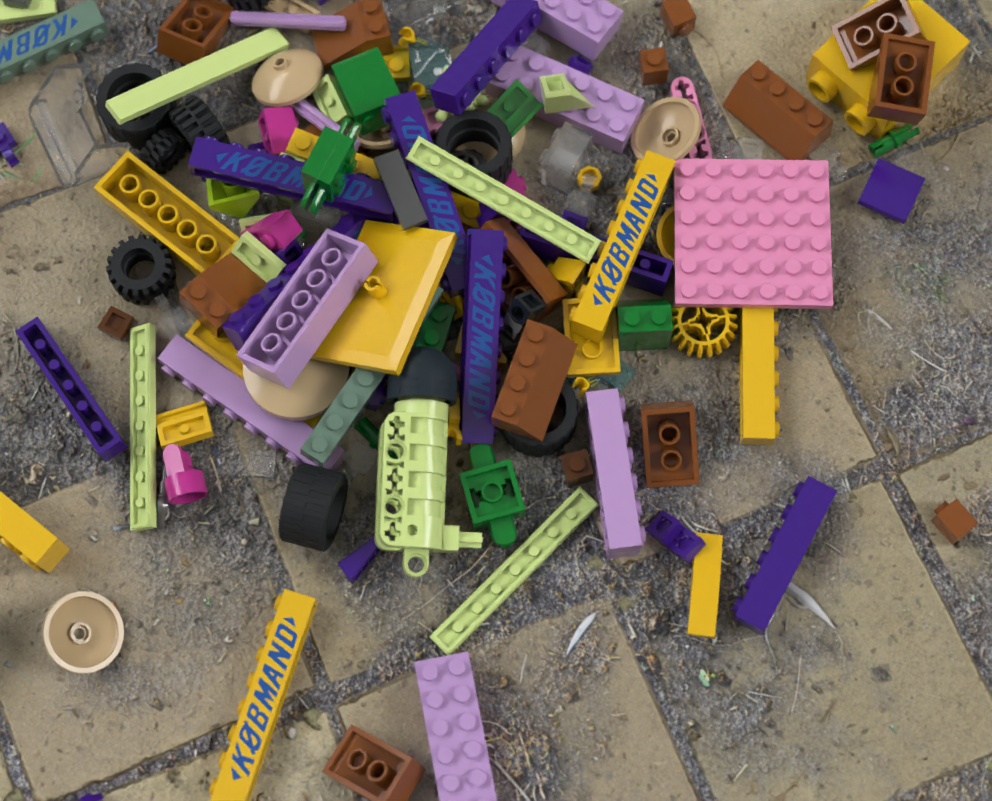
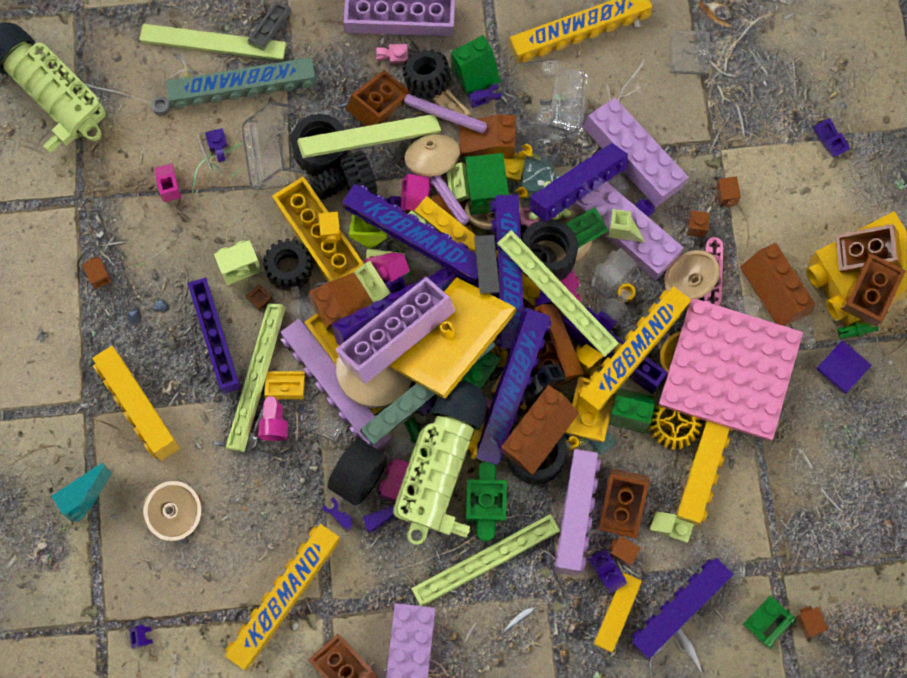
camera: 15 degrees right, 0 degrees up
green brick [300,117,362,215] -> none
reddish brown brick [560,449,594,488] -> none
none -> yellowish green brick [214,240,262,286]
none -> yellow brick [319,212,341,243]
none -> dark purple plate [322,497,353,532]
none -> dark pink brick [379,458,417,502]
none -> dark orange brick [608,536,641,568]
none -> yellowish green slope [650,511,694,544]
none -> green plate [742,595,797,650]

